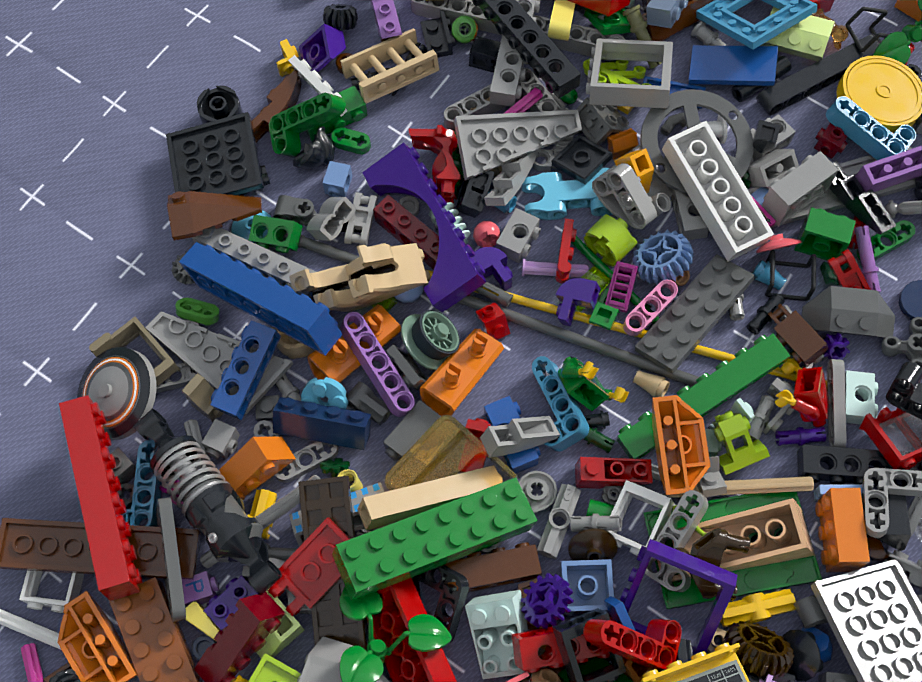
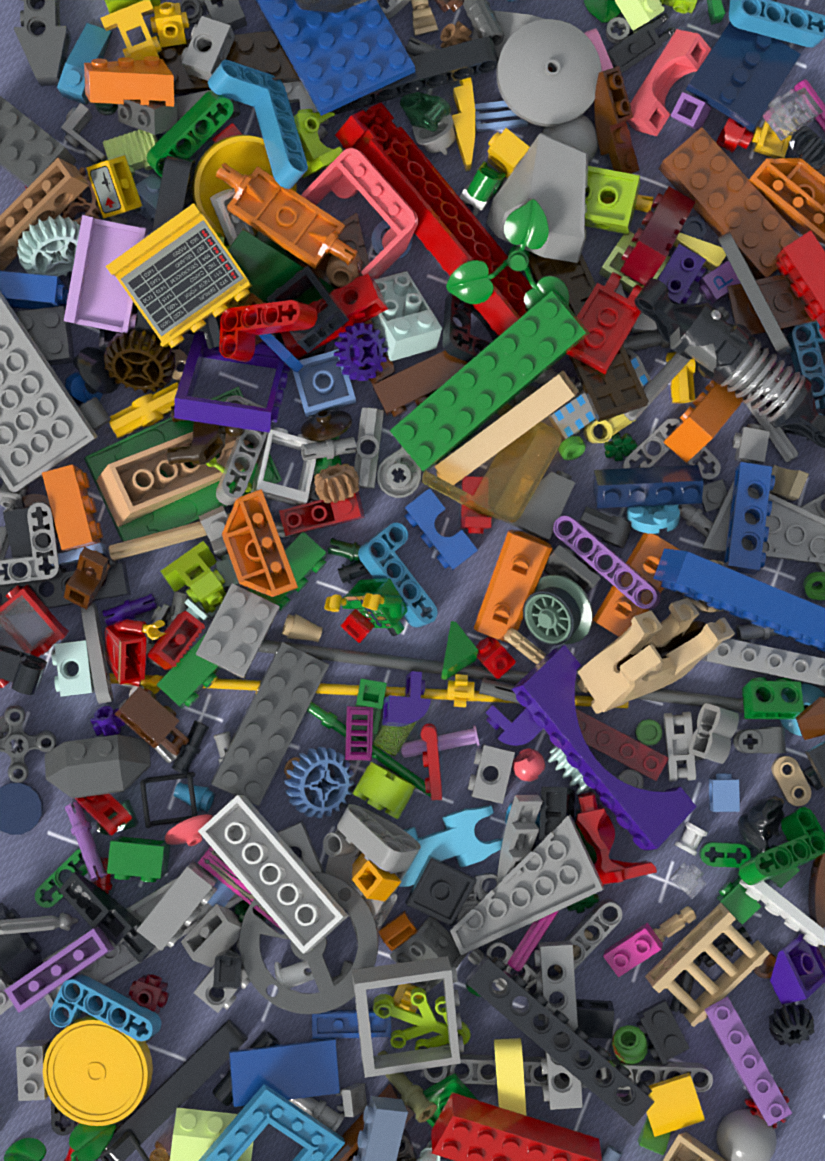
camera: 160 degrees right, 20 degrees up
light grey slope [480,416,560,458] -> none
bright pink beam [623,279,678,336] -> none
none -> reddish brown brick [64,547,110,610]
none -> red brick [147,611,205,670]
none -> light grey plate [196,583,280,679]
none -> medium nougat gear [314,463,359,503]
none -> light grey tile [336,1083,367,1117]
none -> red tile [341,609,374,643]
none -> green slope [441,621,478,680]
none -> yellow gear [447,674,475,707]
none -> tan axle [504,628,546,664]
none -> bright green tile [558,436,586,460]
none -> dark pink piece [603,923,663,977]
none -> bright green tile [635,719,662,746]
none -> tan axle [653,906,697,942]
none -> clear plate [670,863,707,899]
none -> white bush [675,822,708,856]
none -> tan plate [771,756,811,806]

